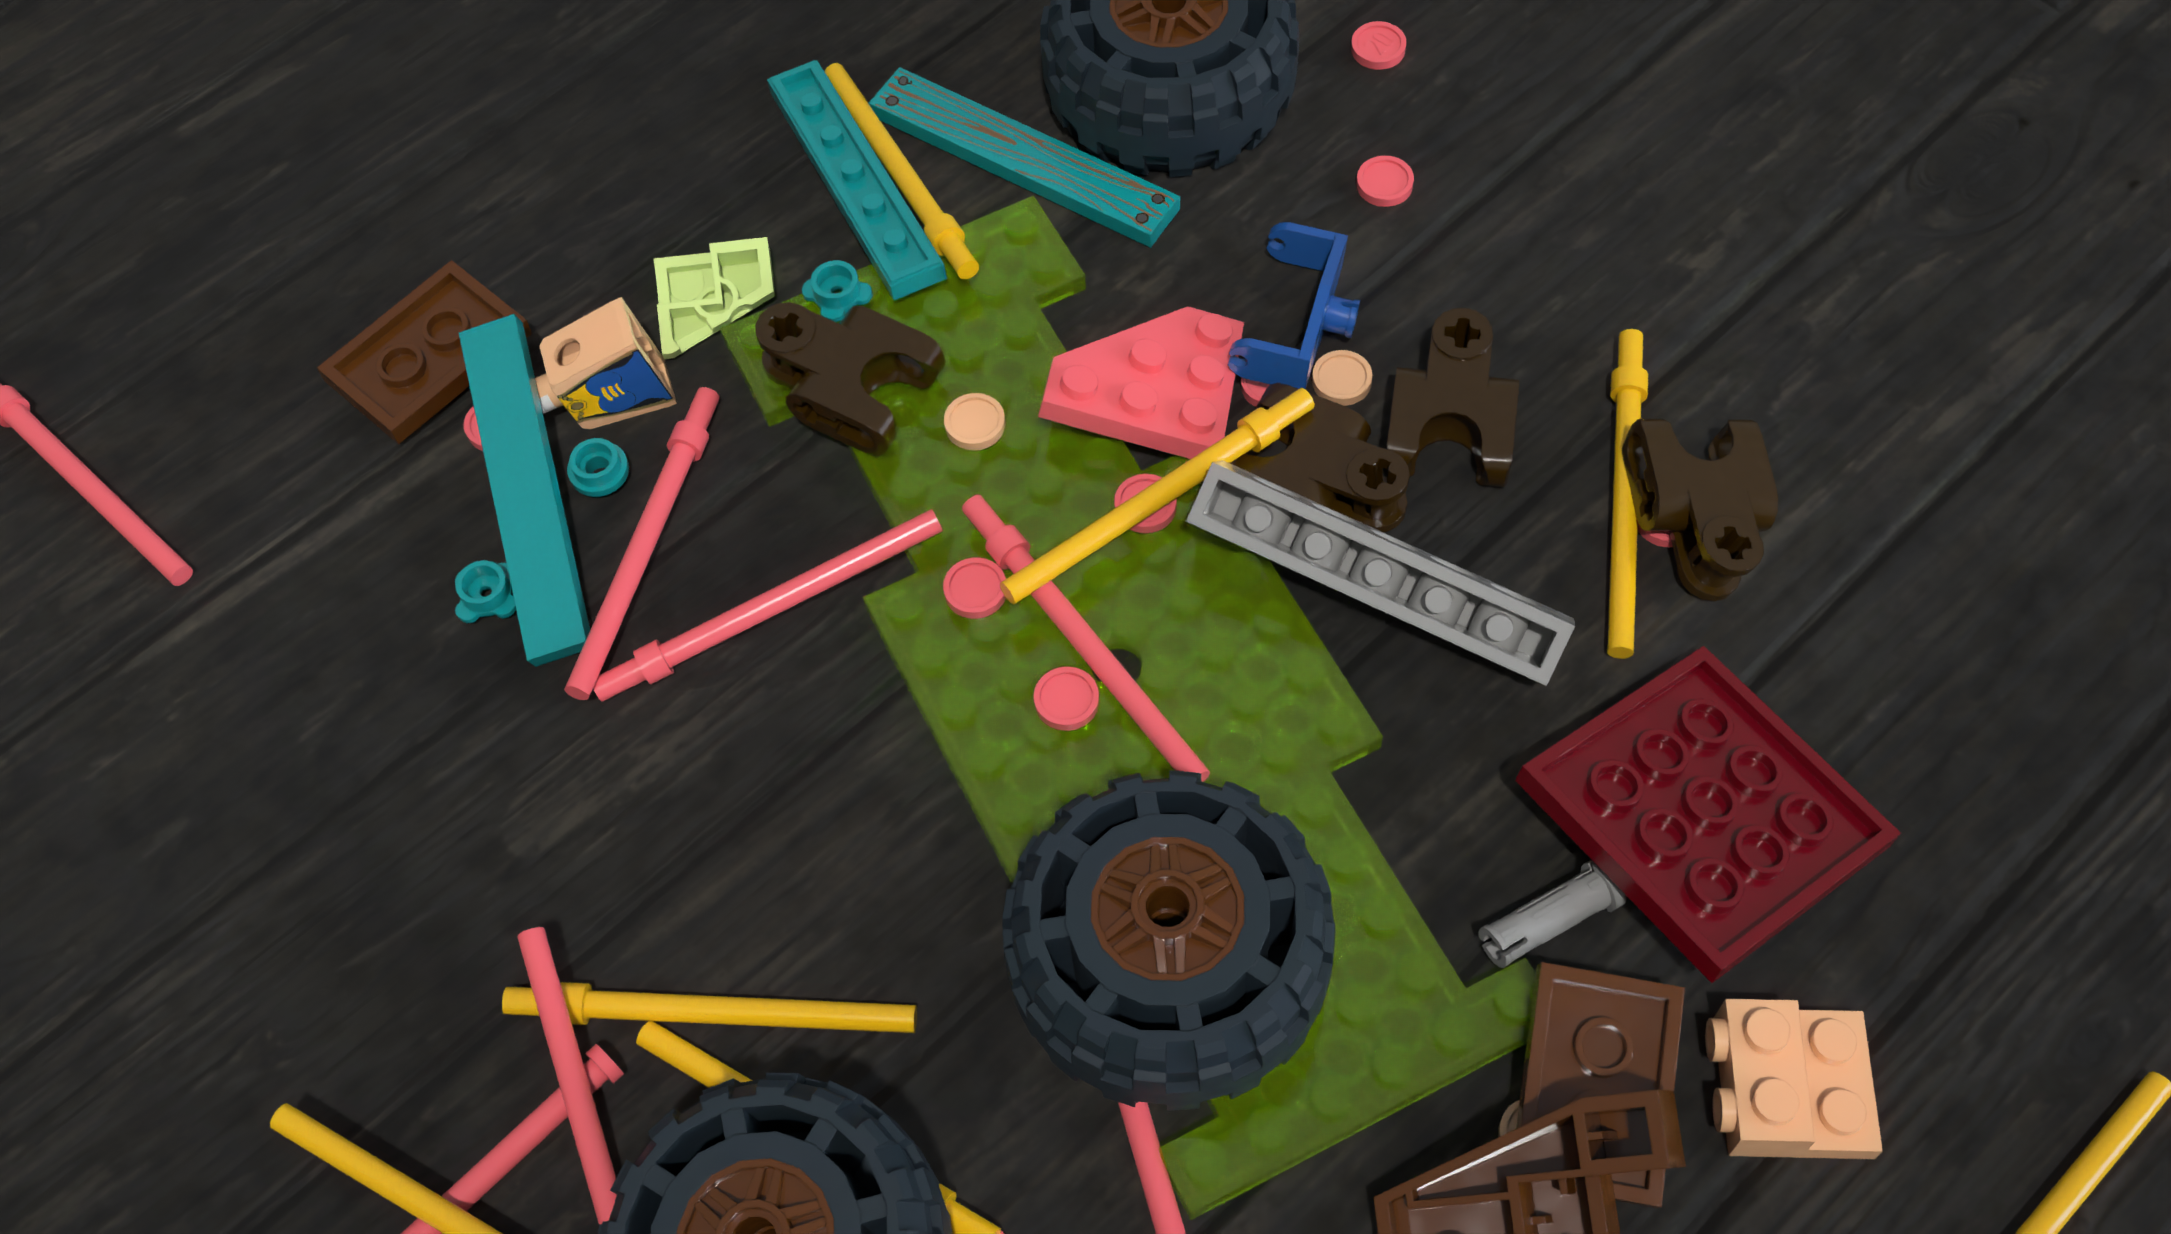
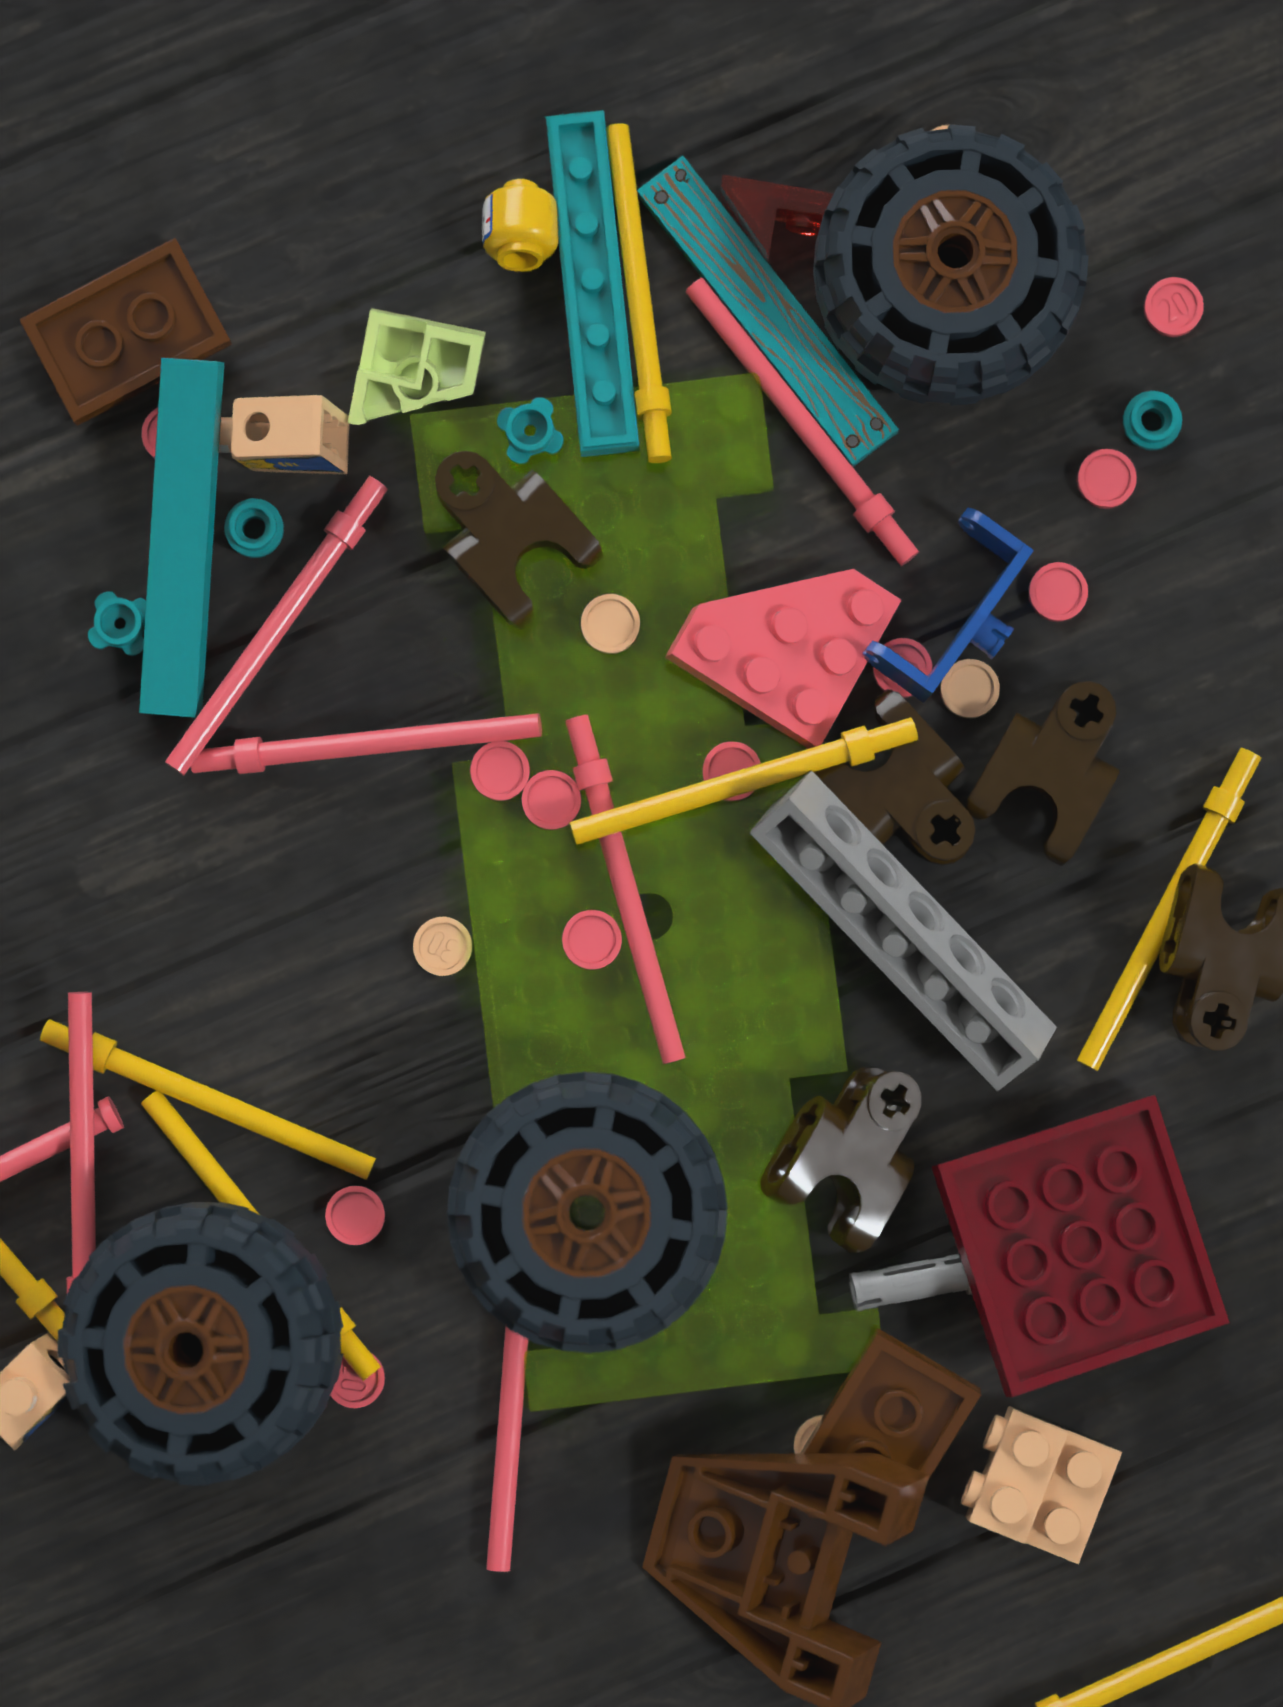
camera: 15 degrees right, 25 degrees up
none -> coral piece [325,1186,385,1245]
none -> light nougat piece [413,917,473,976]
none -> coral piece [470,741,530,801]
none -> yellow head [482,179,558,272]
none -> coral bar [685,277,919,566]
none -> clear red slope [720,175,834,263]
none -> piece [760,1067,921,1253]
none -> coral piece [1028,562,1088,622]
none -> teal plate [1123,391,1182,450]

